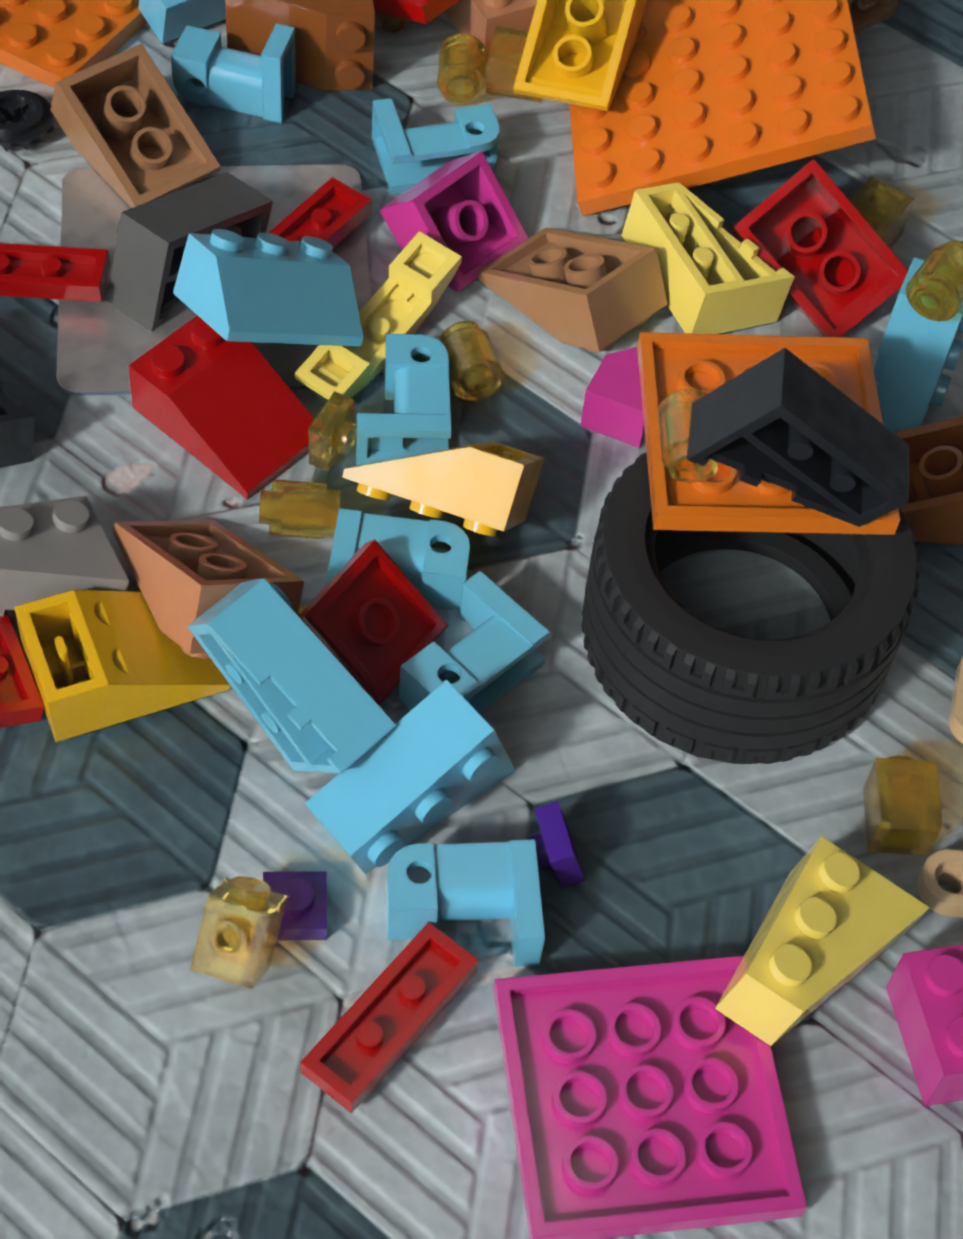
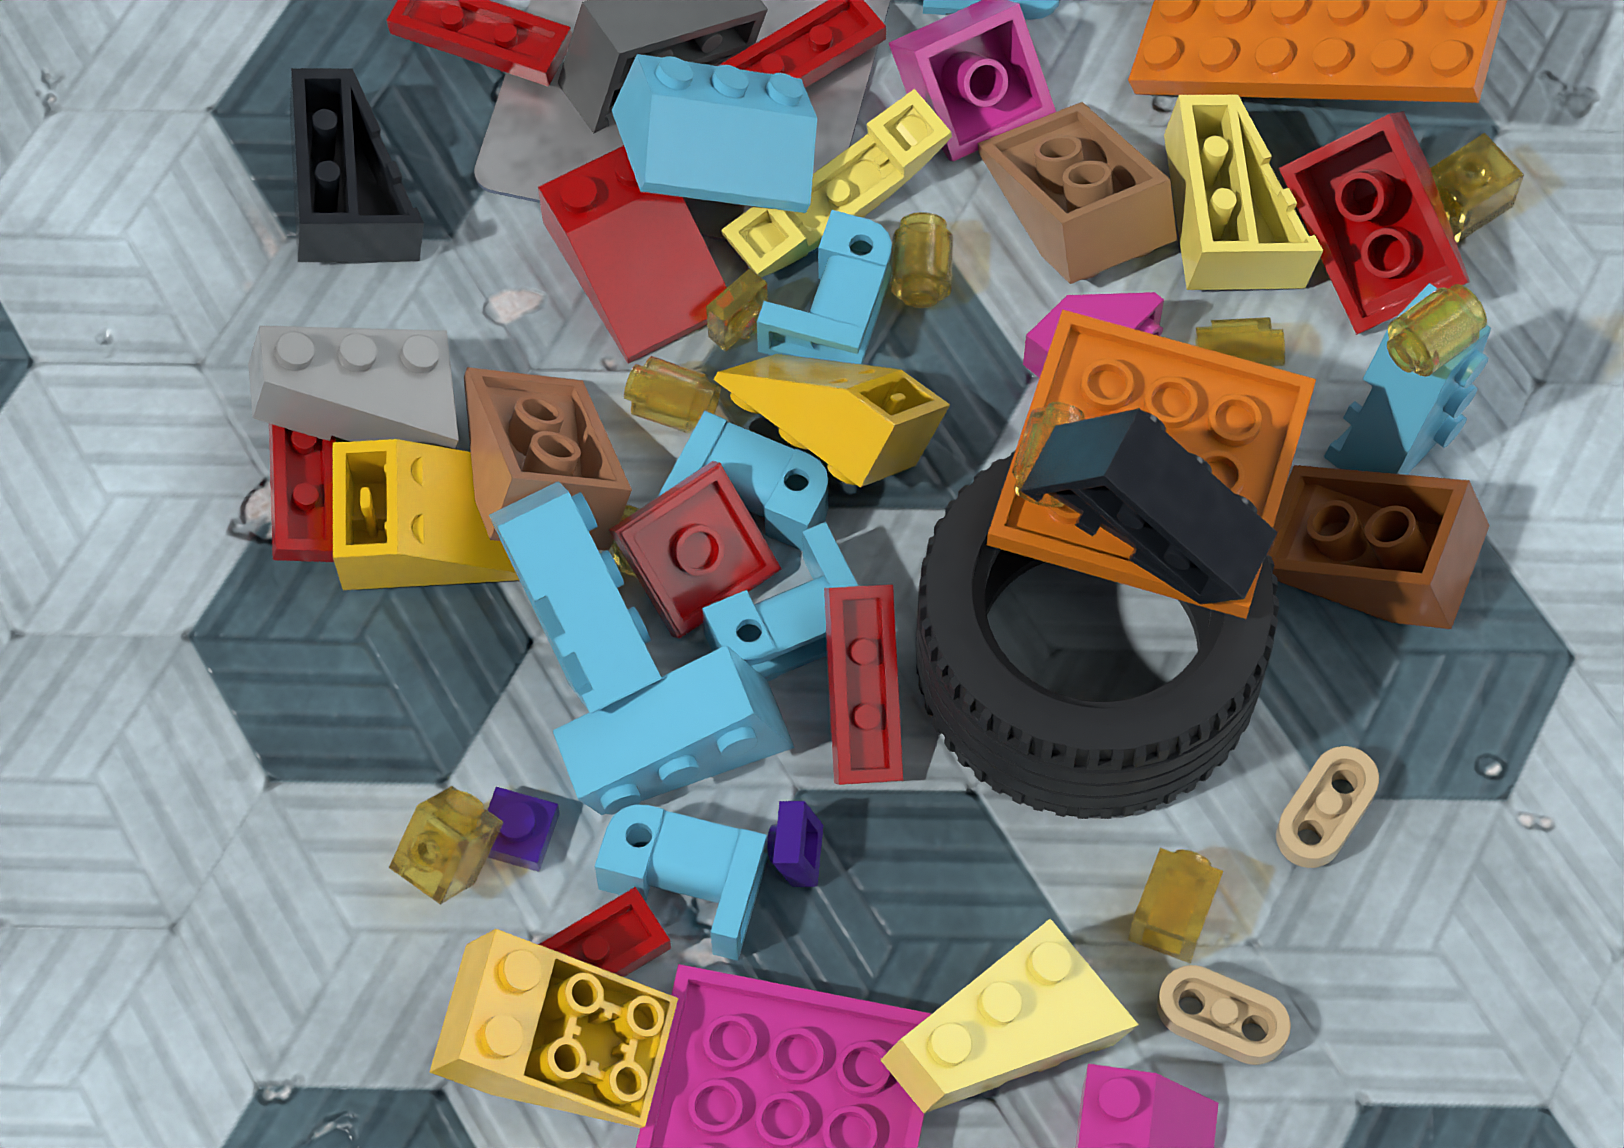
camera: 25 degrees right, 10 degrees up
none -> yellow slope [429,929,678,1128]
none -> red plate [824,584,903,785]

